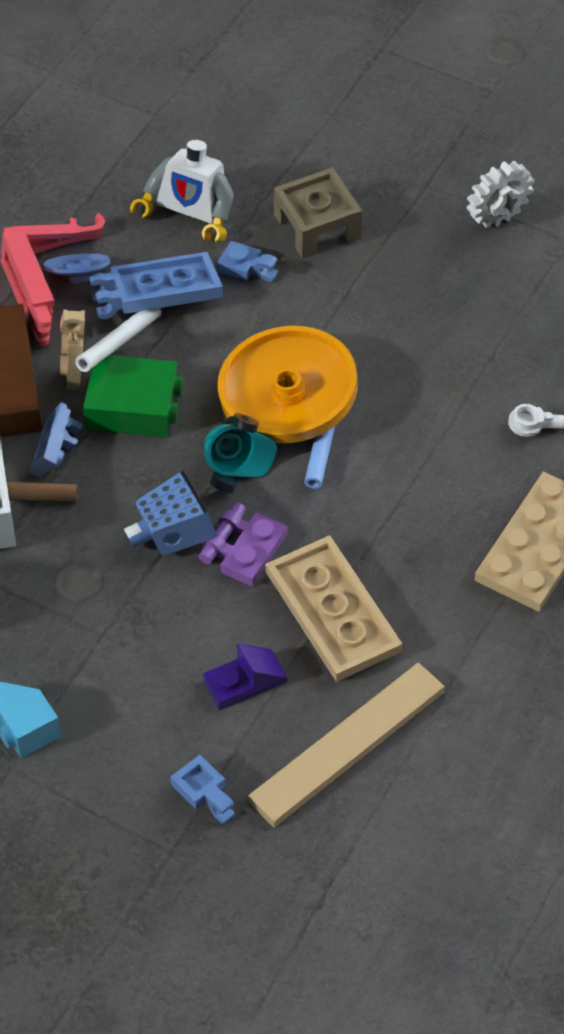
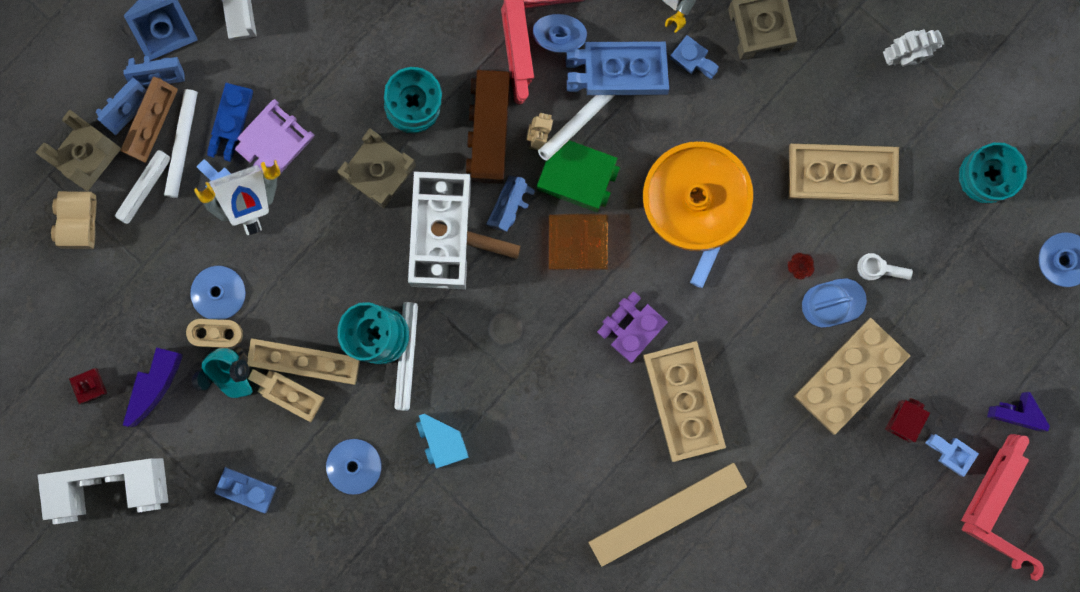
camera: 10 degrees right, 30 degrees up
medium blue torso [124,471,217,555] -> none
medium blue plate [170,755,235,825] -> none
dark purple slope [203,643,288,710] -> none
teal cap [204,413,277,493] -> none
none -> clear orange slope [549,214,608,270]
none -> tan tile [788,144,899,202]
none -> clear red plate [788,253,815,280]
none -> medium blue piece [802,278,867,327]

